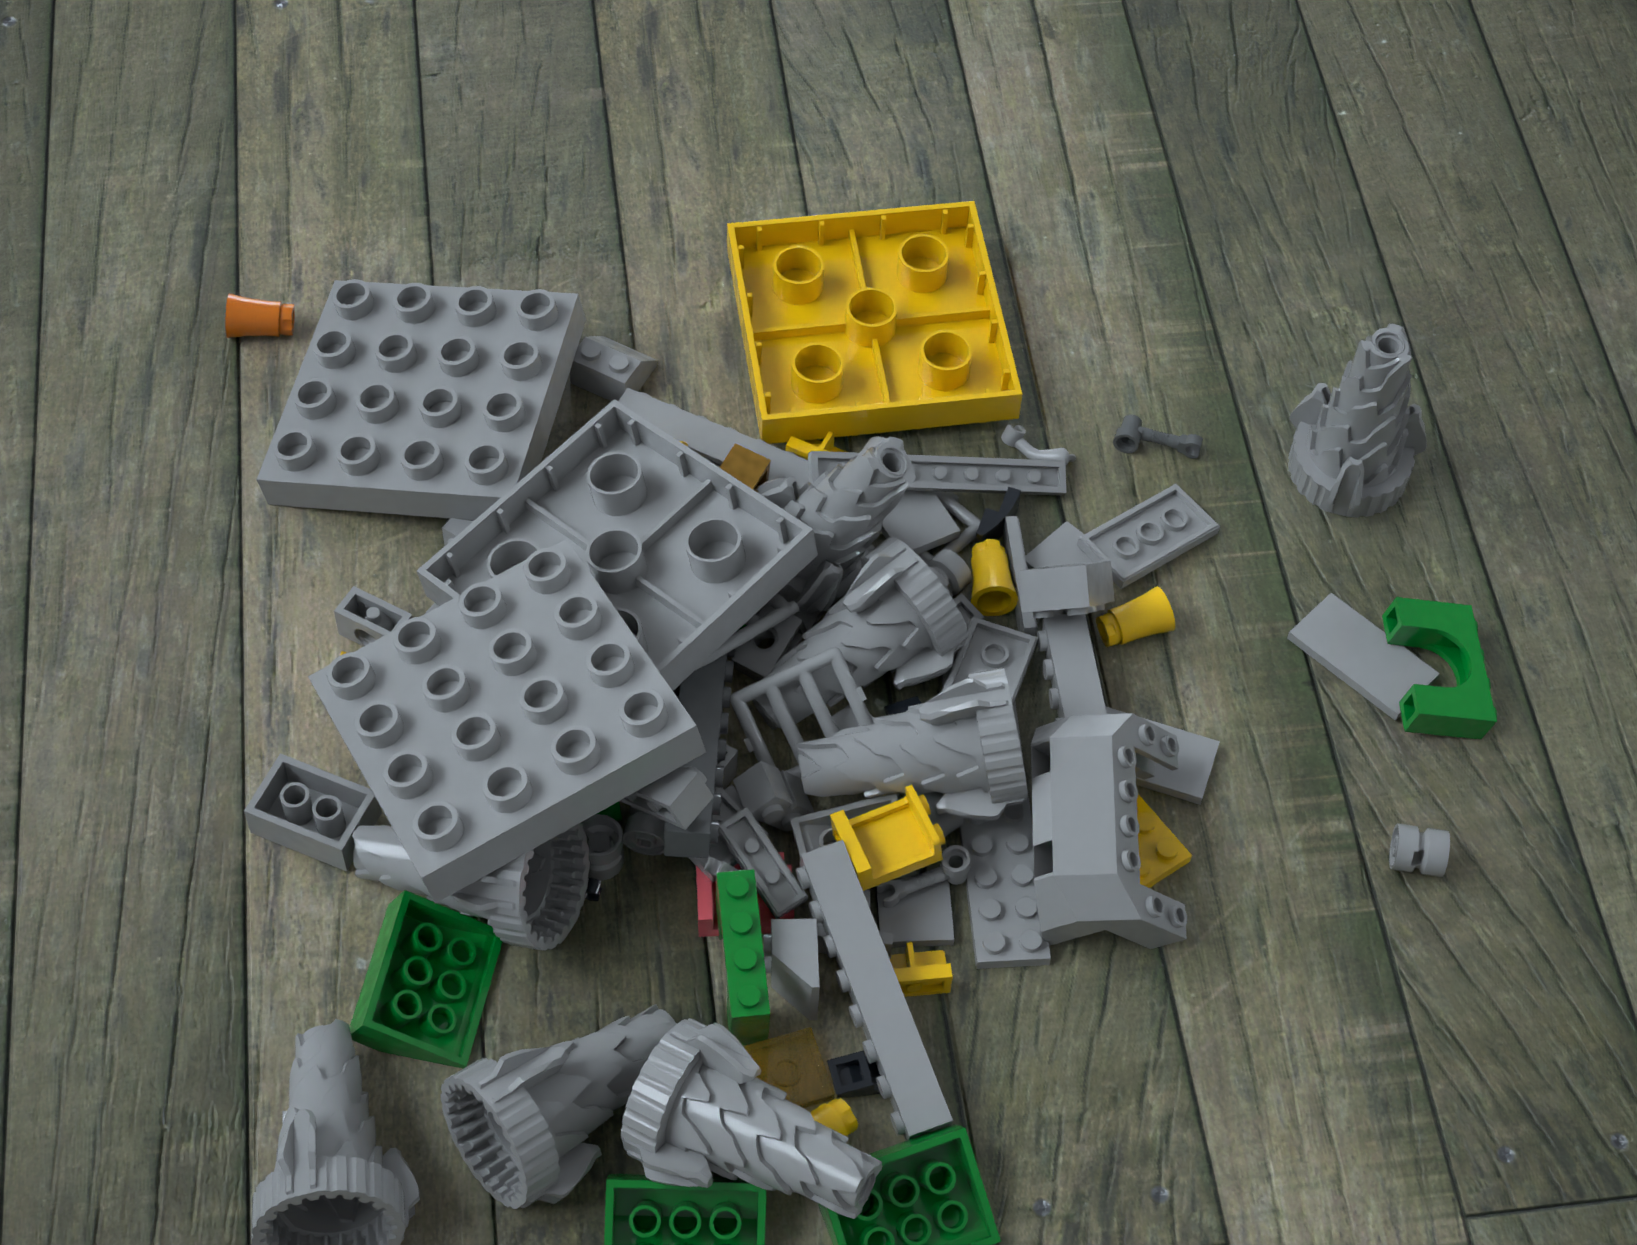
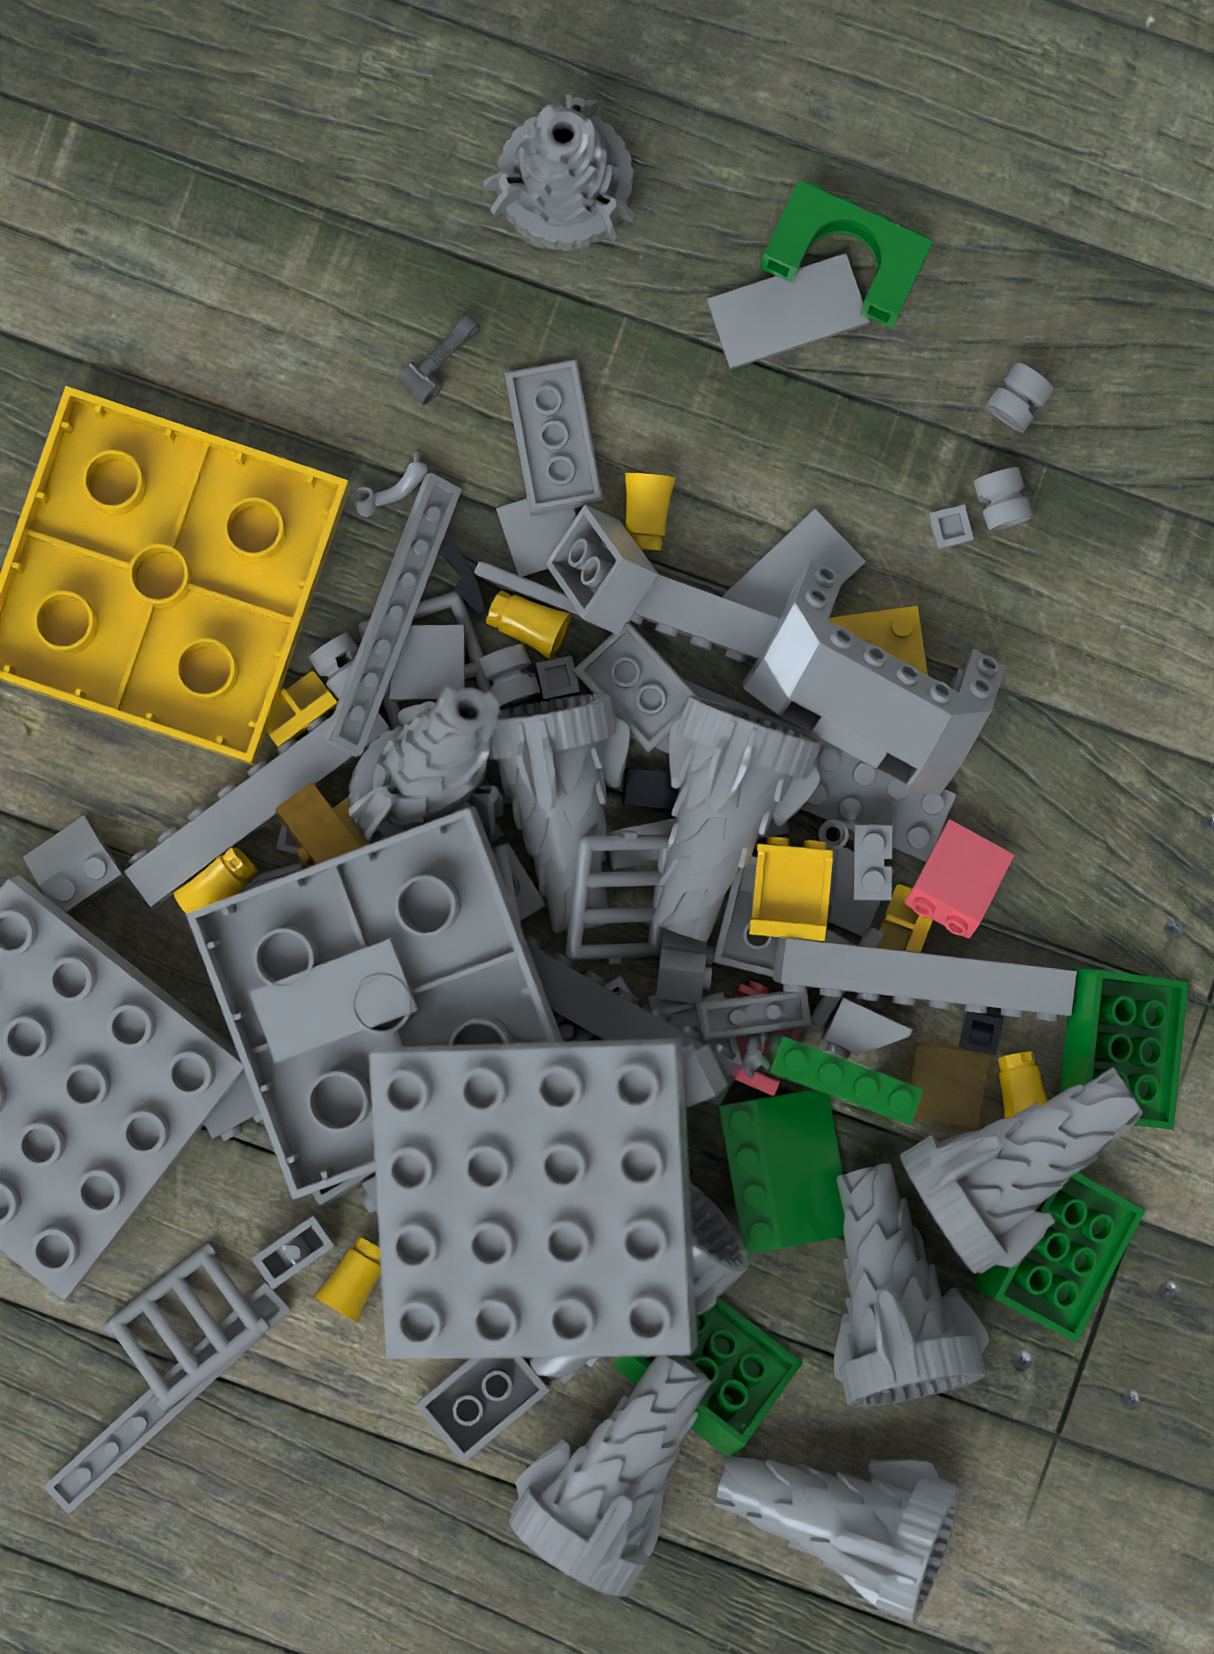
camera: 60 degrees left, 30 degrees up
none -> light grey plate [44,1282,292,1515]
none -> light grey bar [102,1242,271,1412]
none -> light grey tile [249,938,419,1063]
none -> light grey cone [509,1355,712,1597]
none -> green slope [717,1089,845,1254]
none -> light grey piece [854,822,892,900]
none -> coral panel [904,819,1014,938]
none -> light grey plate [928,504,974,551]
none -> light grey wheel [973,467,1034,531]

